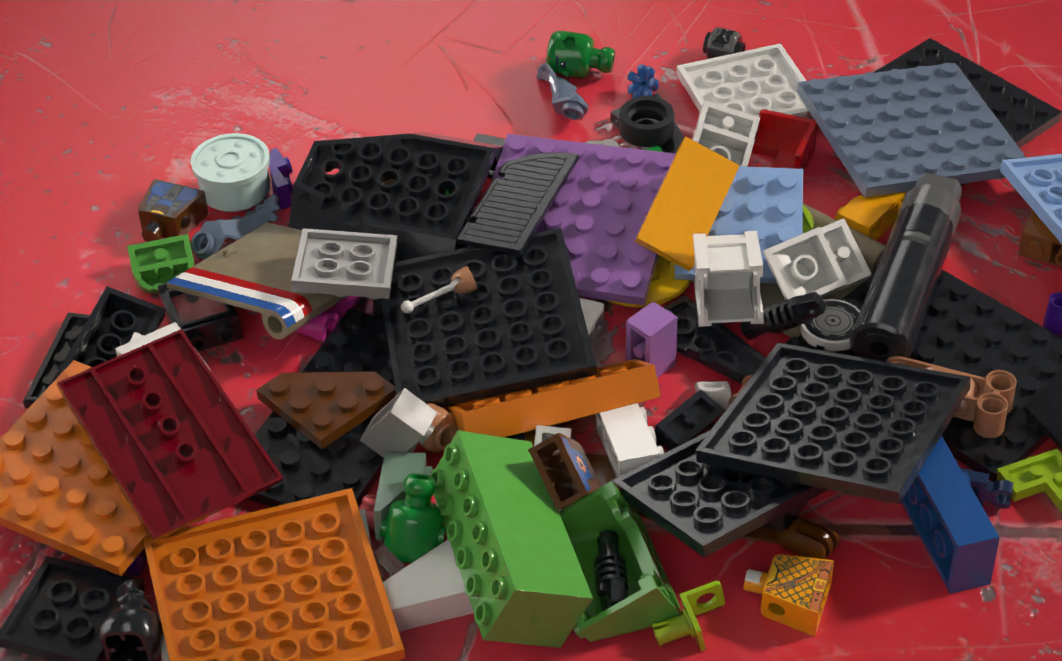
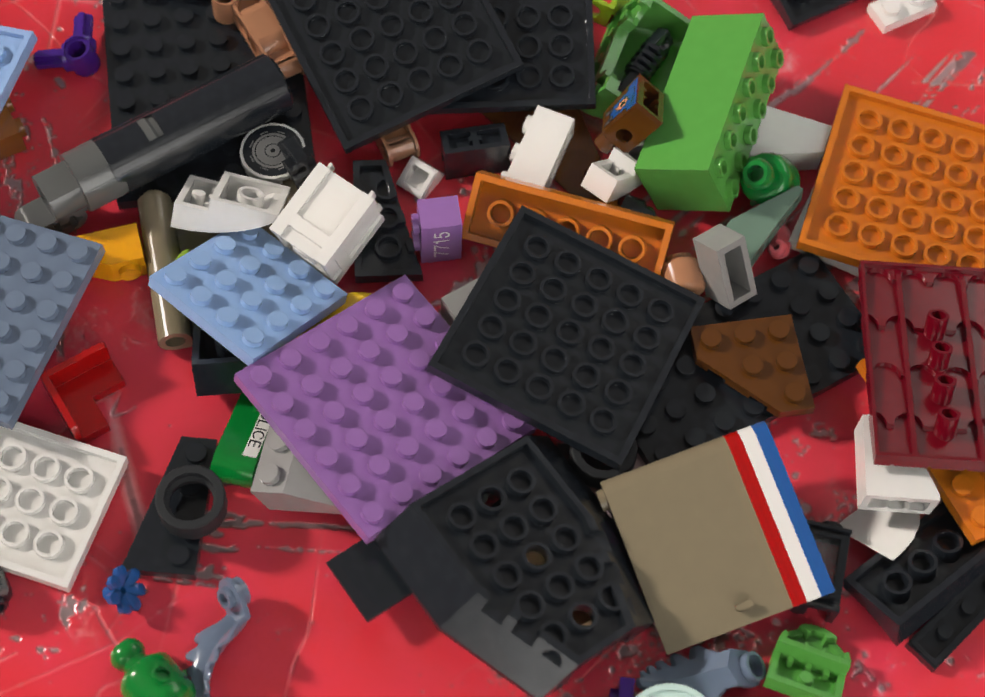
camera: 150 degrees left, 20 degrees up
light grey plate [291,228,397,299] -> none
clear tile [374,545,405,582] -> none
hinge [401,266,478,314] -> none
black piece [455,152,579,255] -> none
light orange tile [634,136,740,271] -> none
white slope [692,100,760,167] -> none

